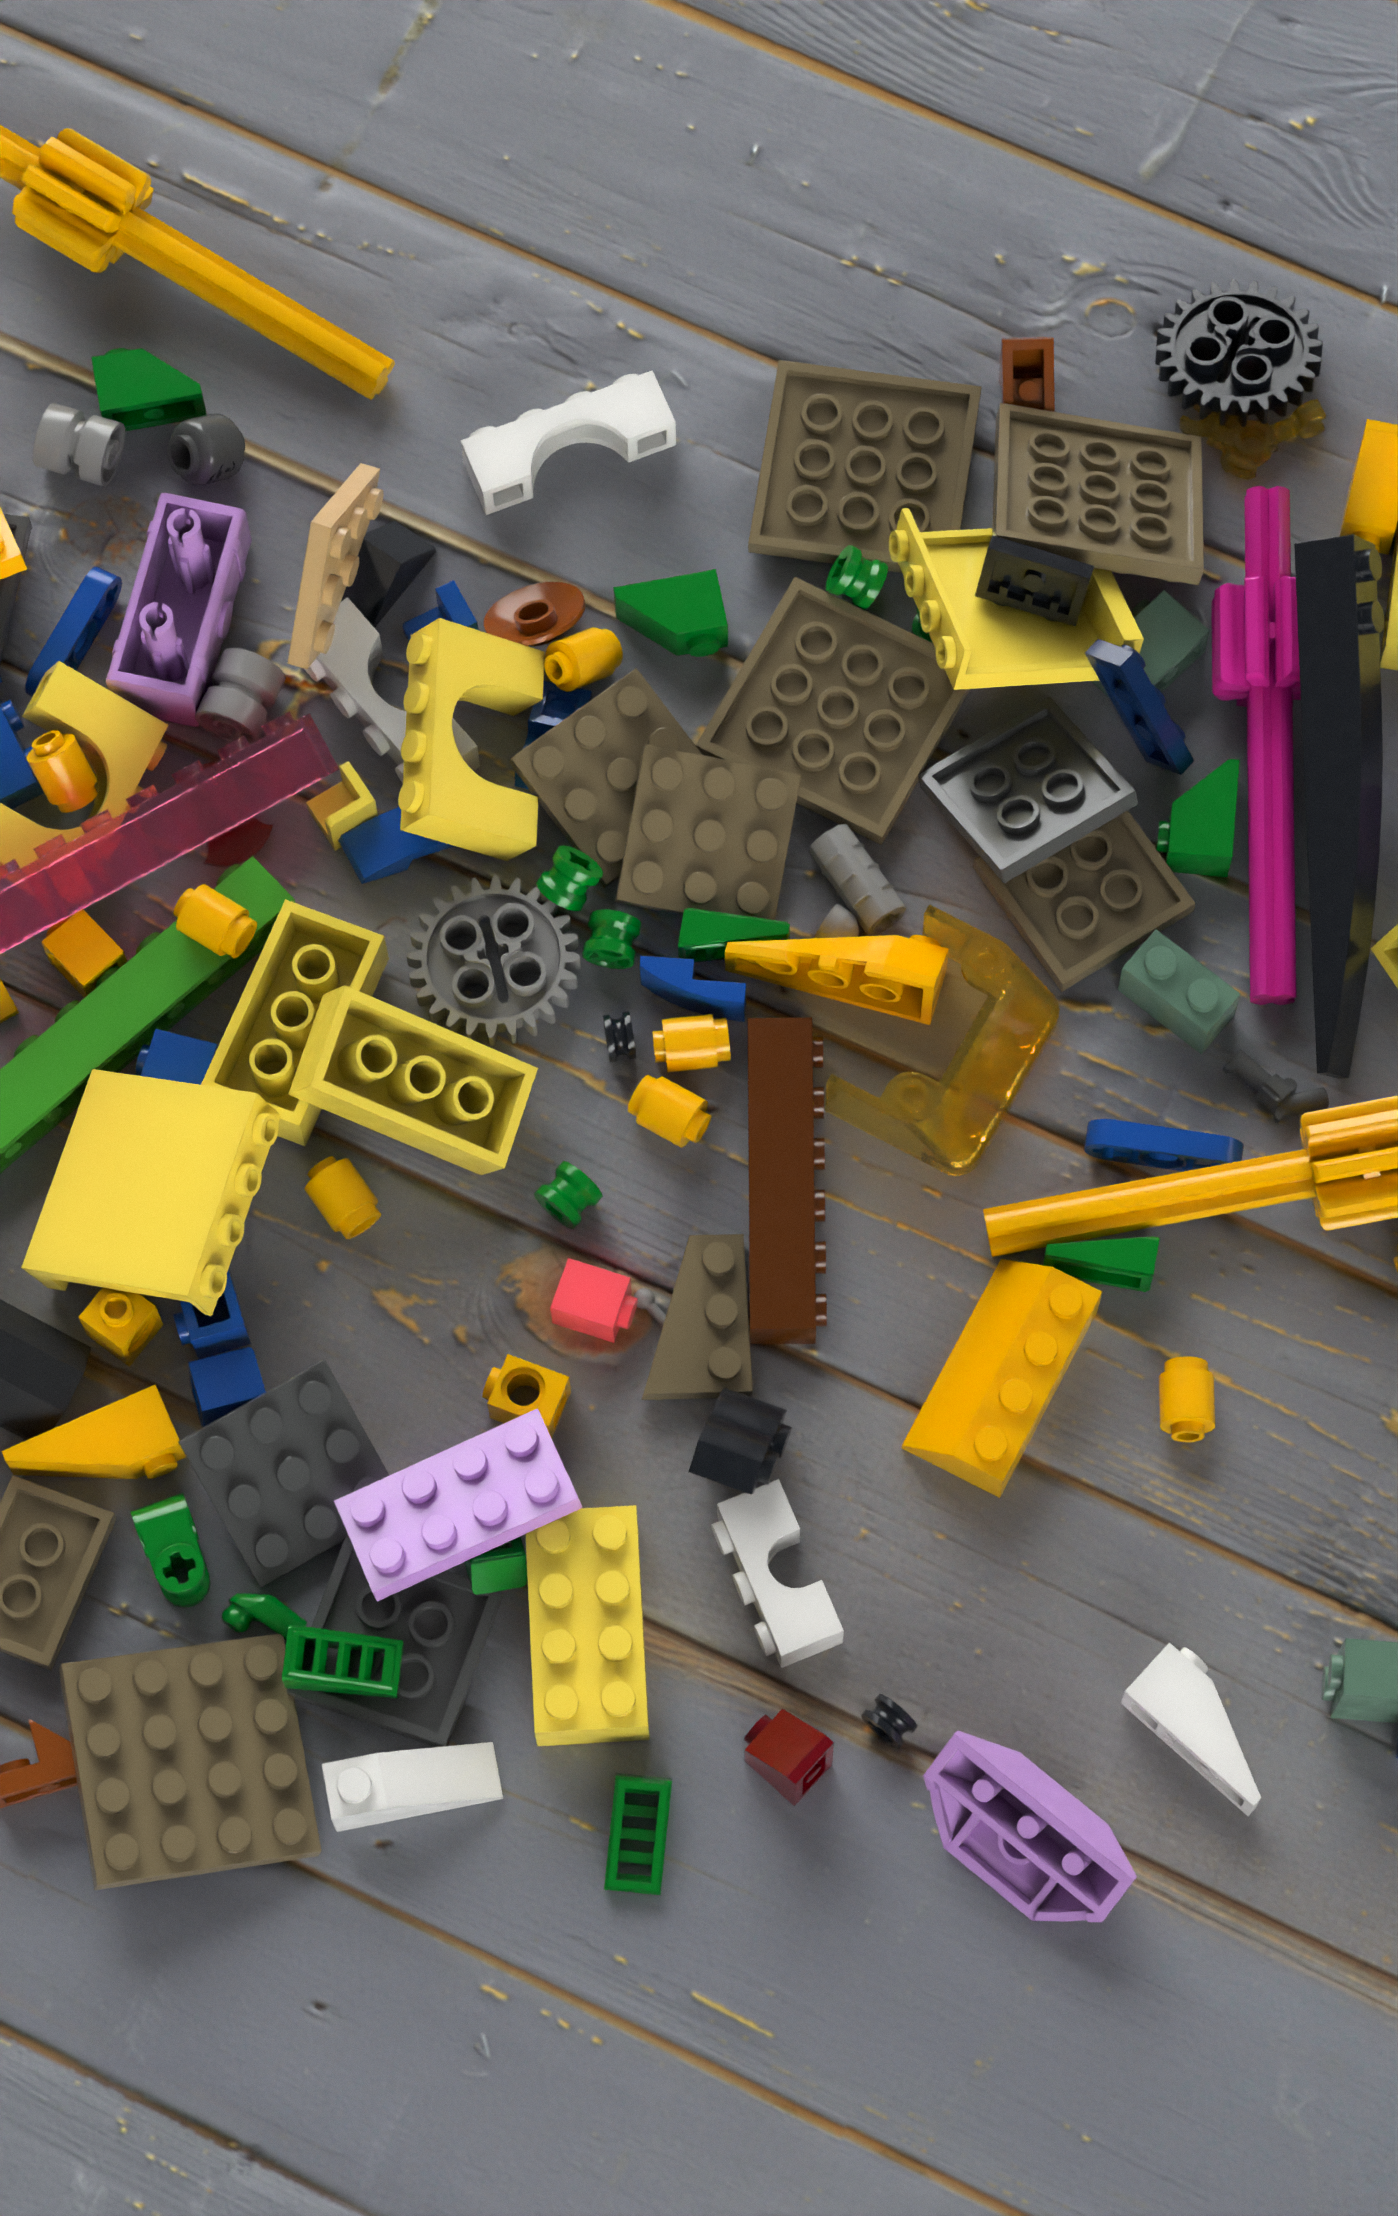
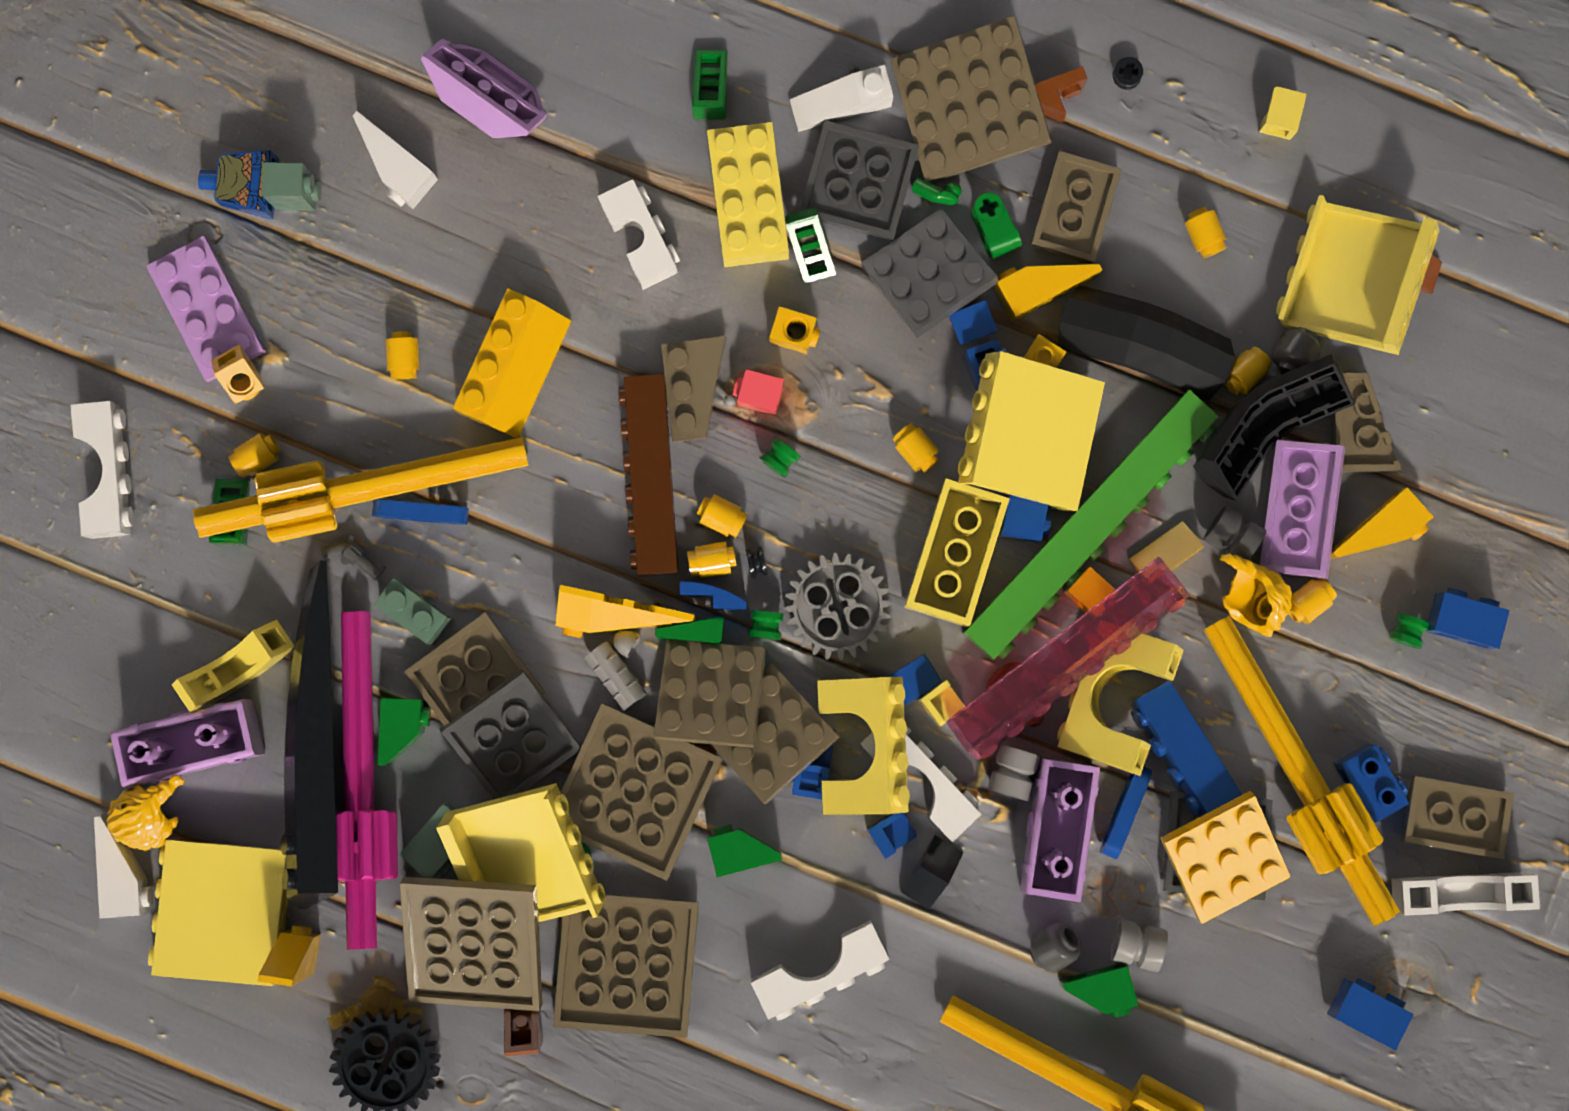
camera: 175 degrees right, 15 degrees up
yellow brick [26,730,98,813] -> none
yellow brick [173,884,257,958] -> none
green slope [282,1625,404,1698] -> none
tan plate [287,463,384,669] -> none
light yellow brick [288,985,538,1175] -> none
lavender plate [334,1408,583,1601] -> none
dark orange dish [483,582,586,646] -> none
green wheel [536,845,603,911] -> none
yellow brick [544,627,623,692] -> none
black brick [689,1387,792,1495] -> none
dark red slope [744,1708,834,1806] -> none
green wheel [825,545,888,610] -> none
clear yellow windscreen [825,904,1060,1176] -> none
black bush [861,1694,918,1749] -> none
black bracket [975,535,1094,626] -> none
green slope [1043,1236,1160,1292] -> none
dark blue plate [1085,639,1194,775] -> none

